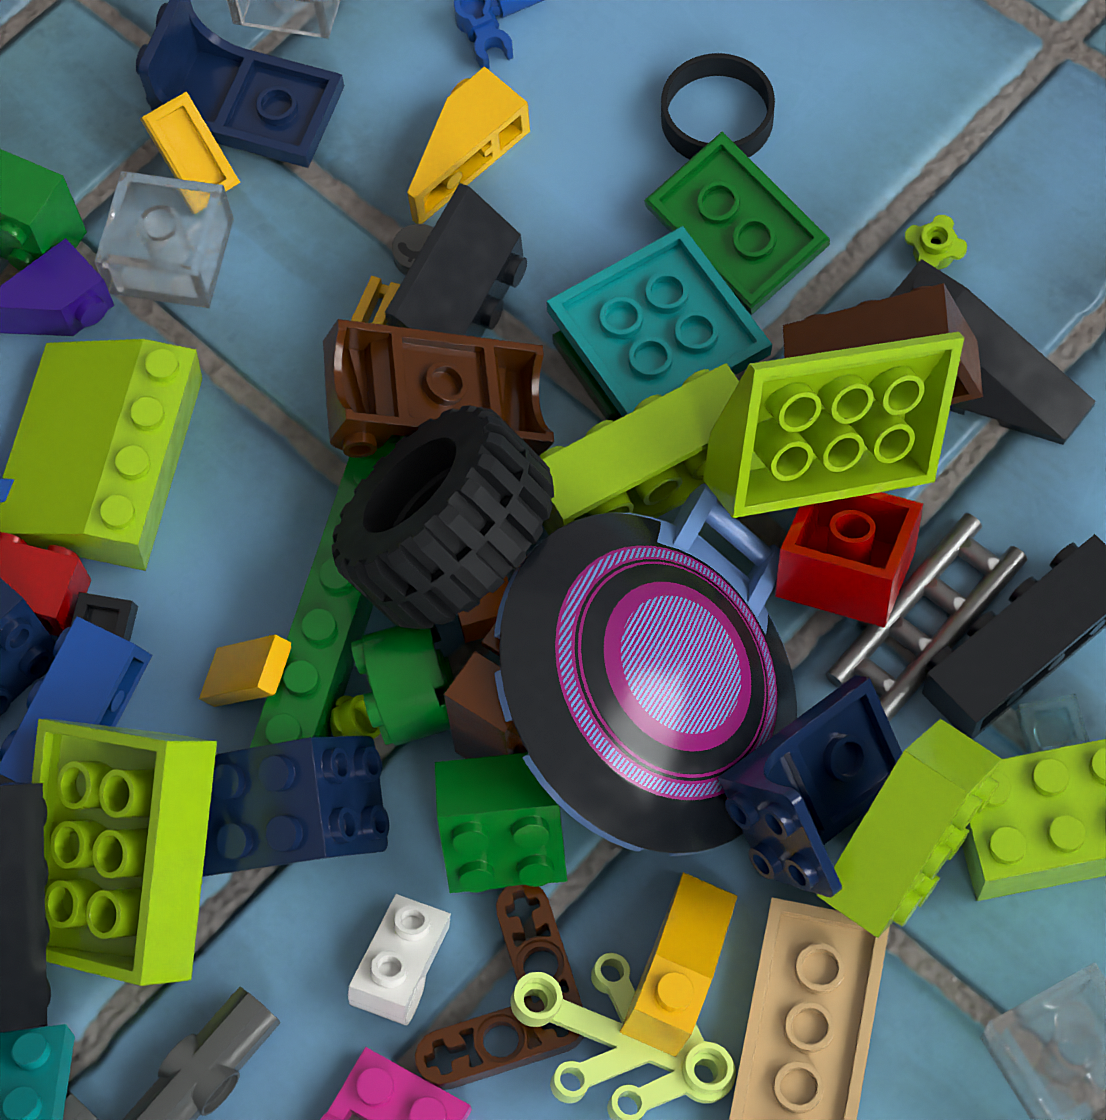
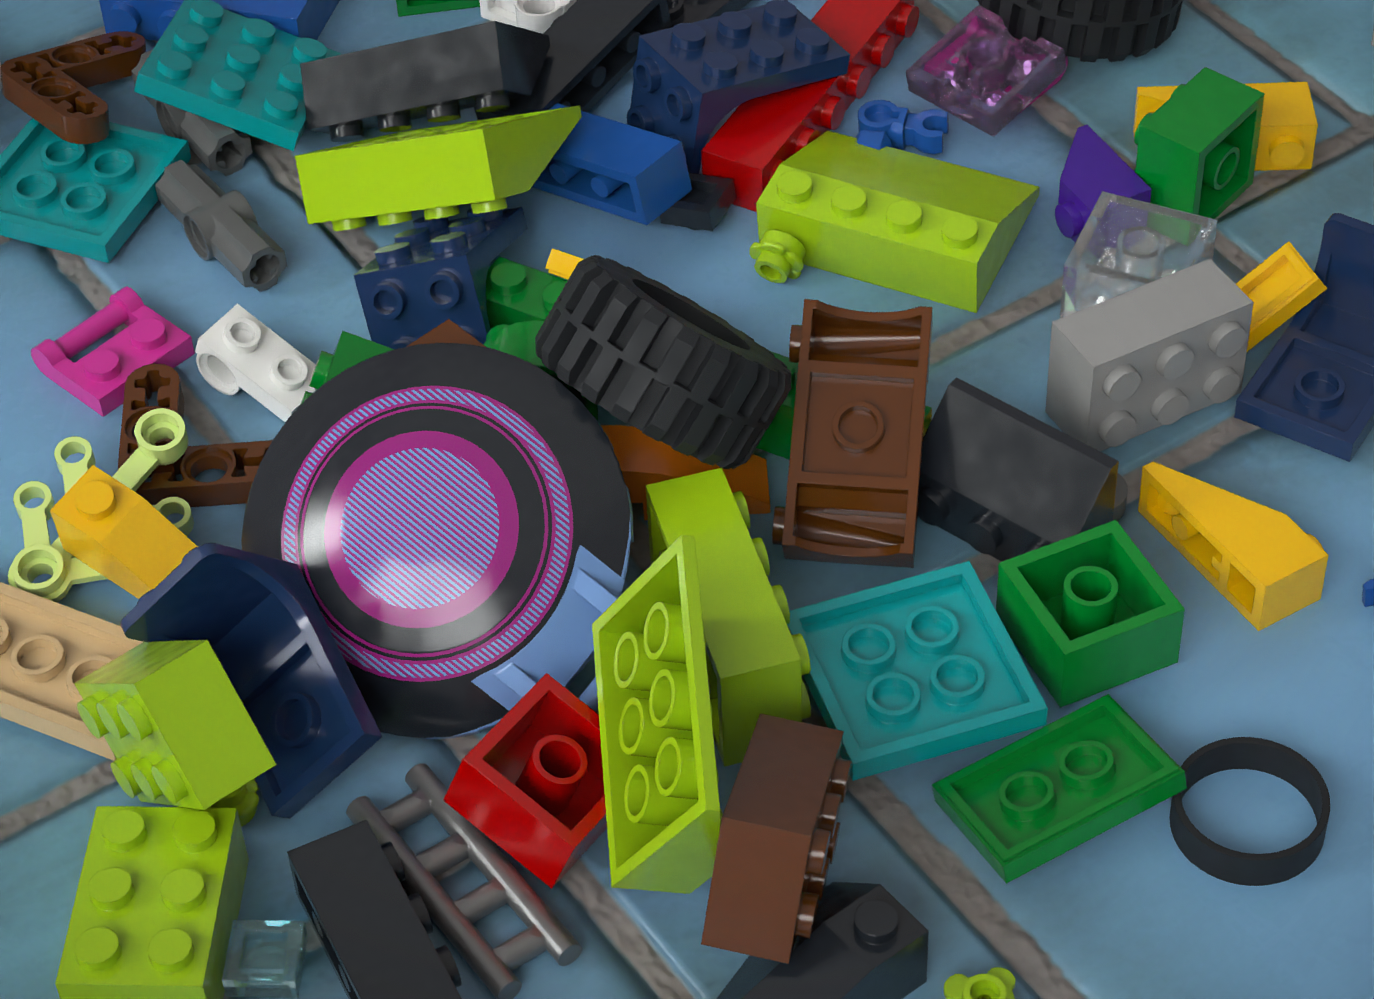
camera: 100 degrees right, 20 degrees down
none -> lime plate [749,230,806,283]
none -> green brick [996,520,1185,708]
none -> light grey brick [1045,259,1254,451]

